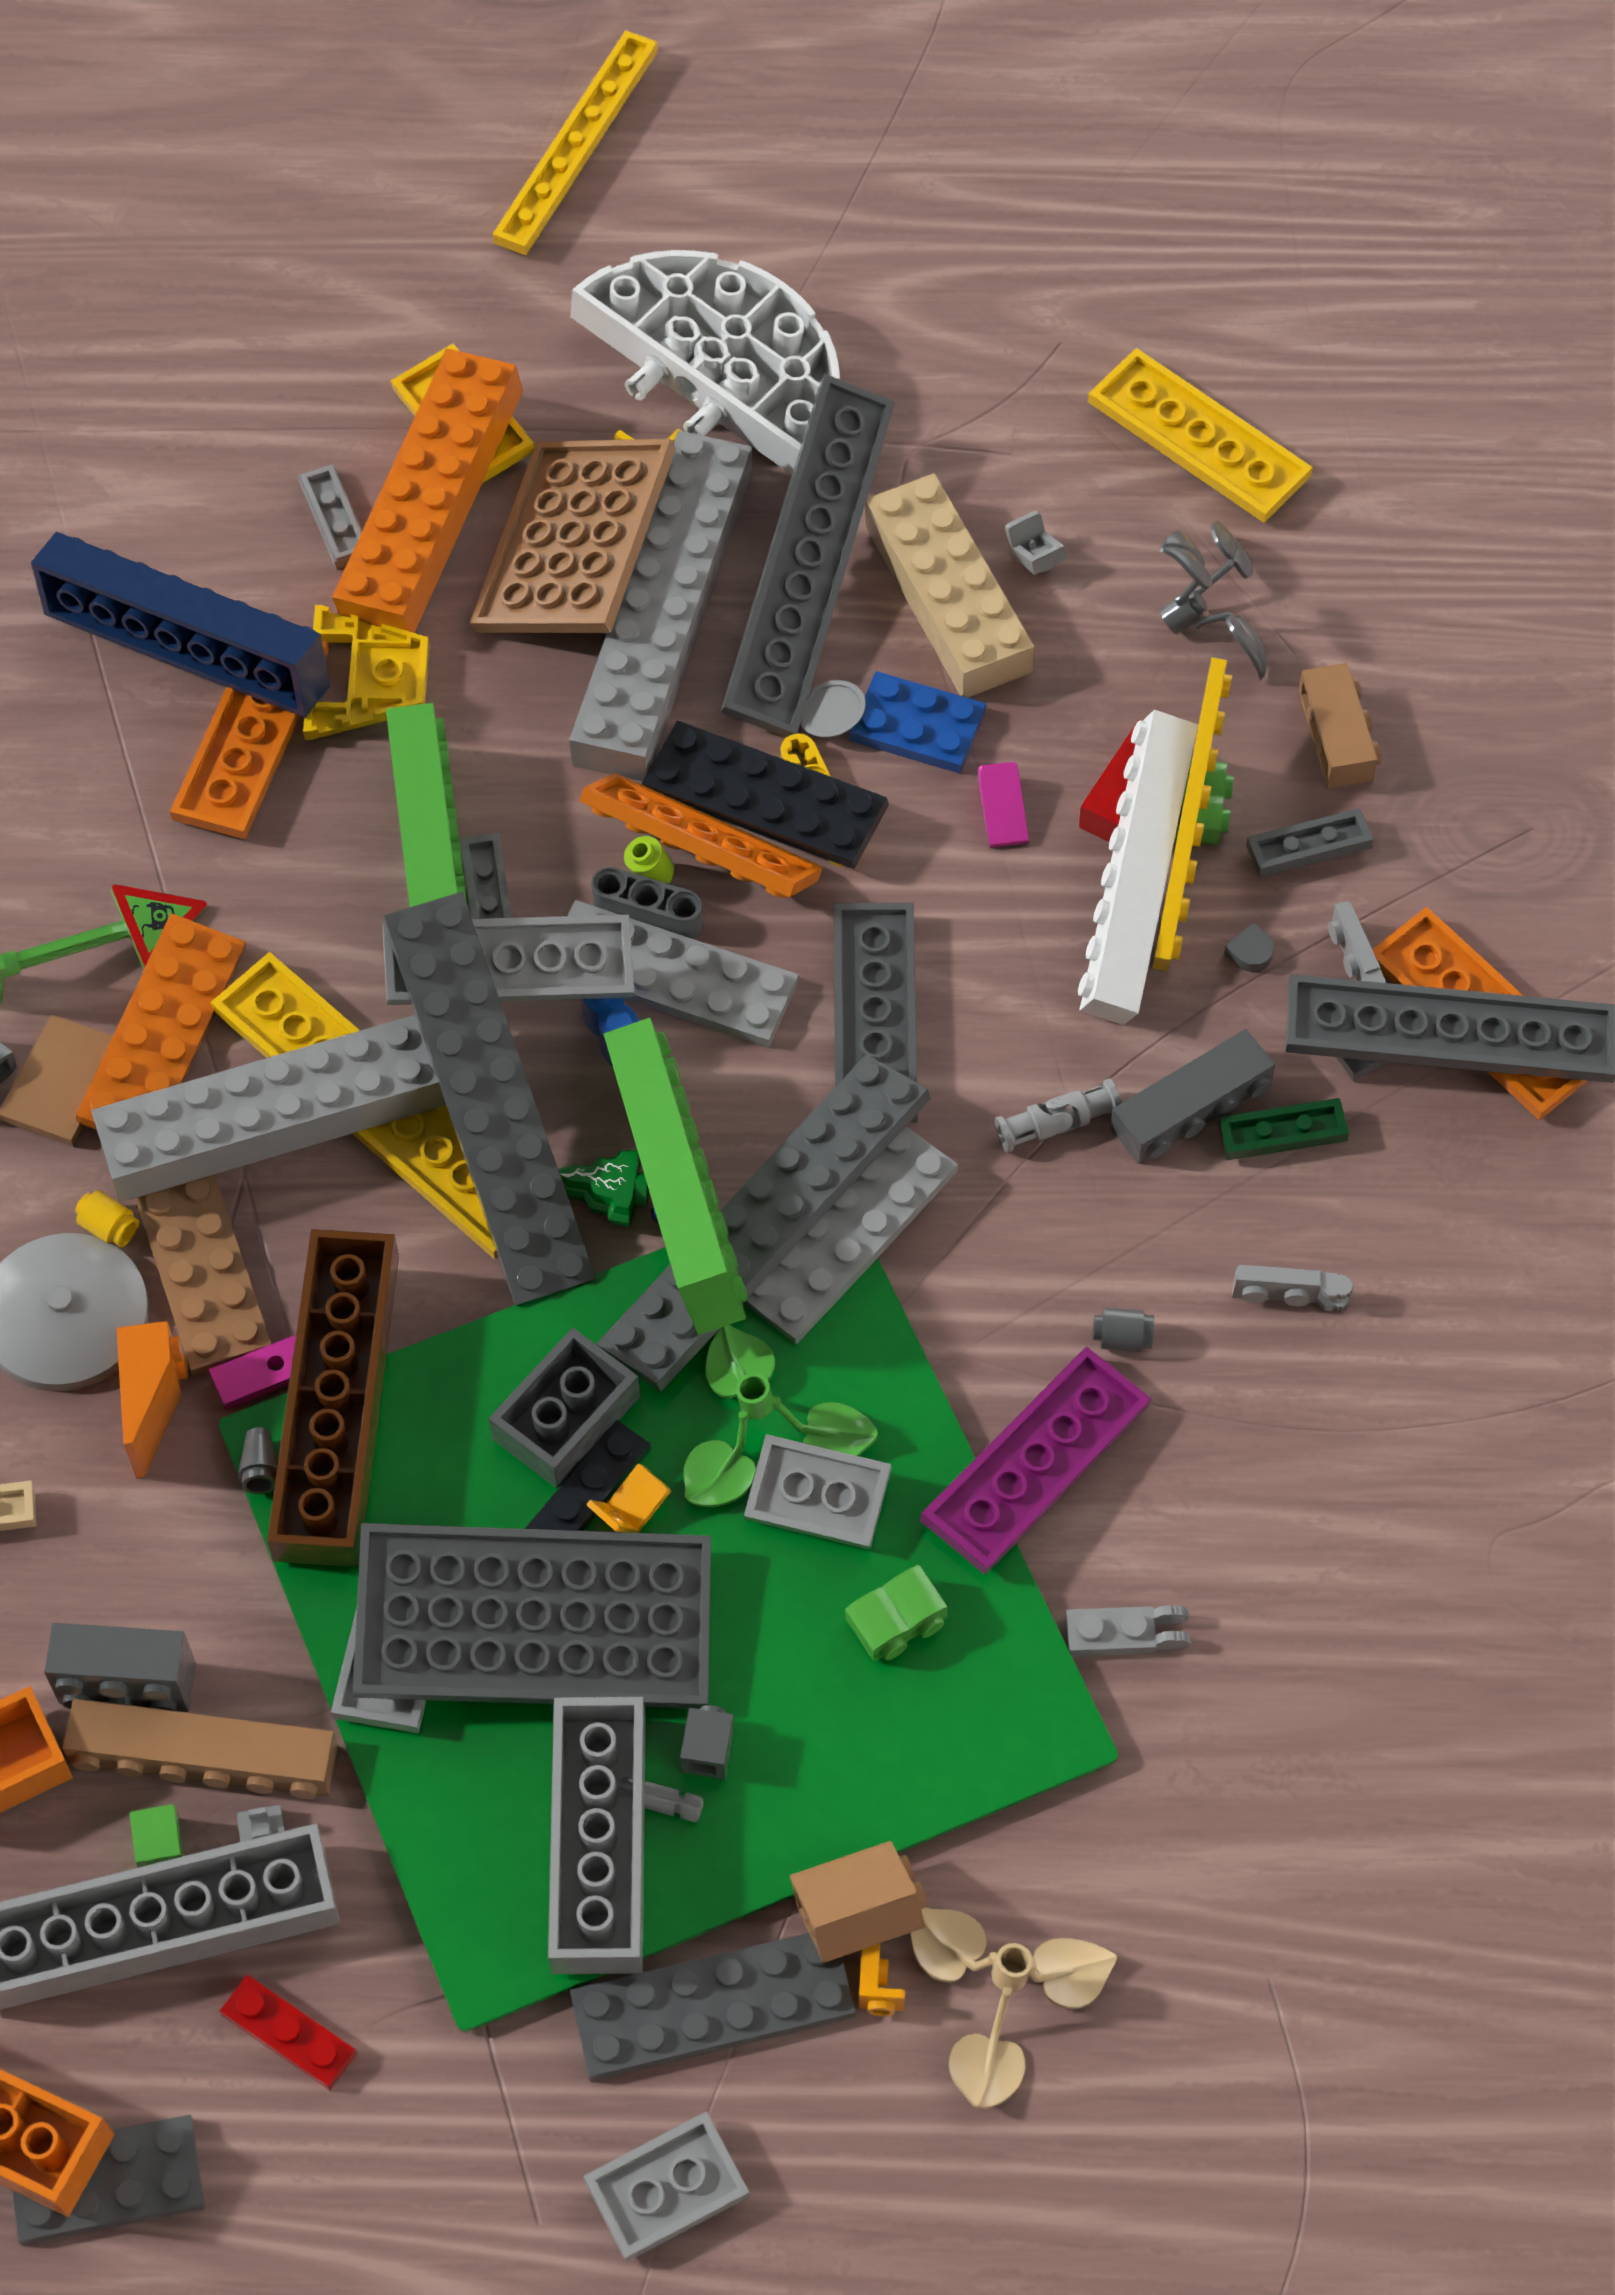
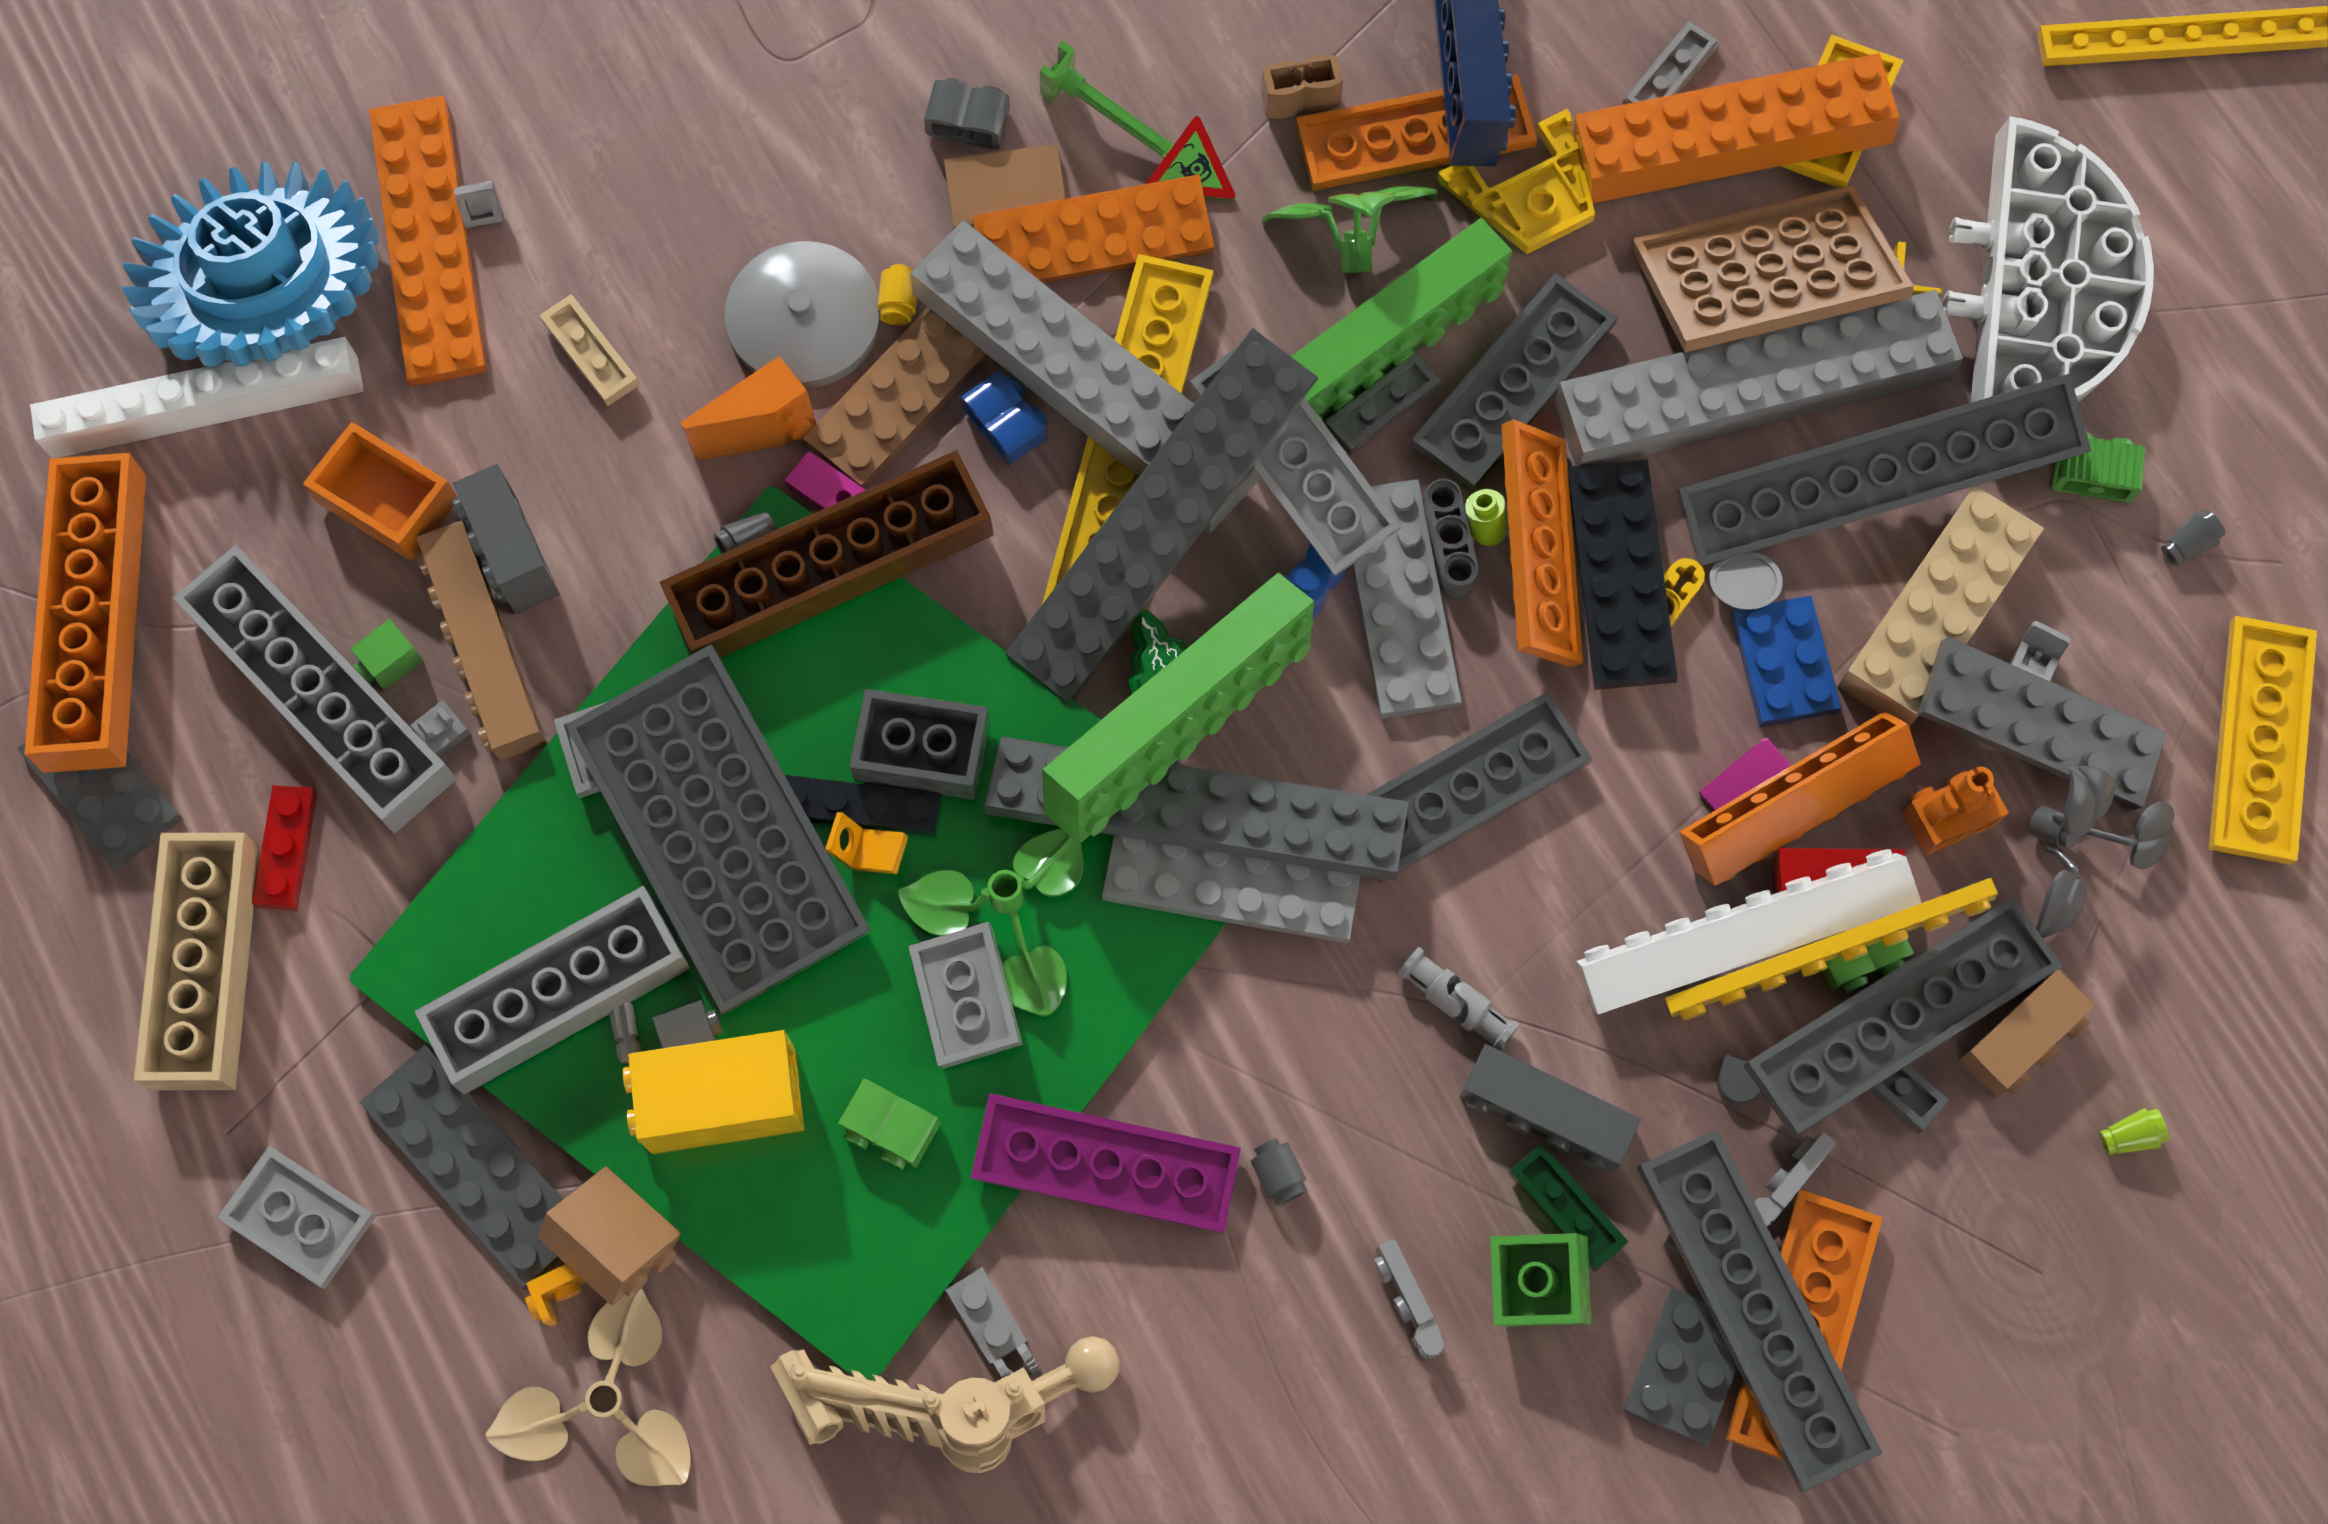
camera: 60 degrees right, 10 degrees up
none -> tan brick [134,833,260,1090]
none -> yellow brick [623,1030,805,1154]
none -> tan piece [770,1336,1120,1473]
none -> blue brick [961,370,1048,466]
none -> medium nougat brick [1261,54,1343,119]
none -> bright green plant [1262,186,1437,273]
none -> dark grey plate [1410,273,1618,491]
none -> bright green brick [1490,1233,1592,1327]
none -> dark grey plate [1623,1288,1737,1447]
none -> orange brick [1679,711,1921,886]
none -> dark grey plate [1743,897,2063,1138]
none -> orange brick [1902,766,2009,857]
none -> dark grey plate [1917,637,2166,810]
none -> bright green brick [2051,432,2145,503]
none -> lime cone [2099,1108,2170,1156]
none -> dark grey cone [2161,510,2225,566]

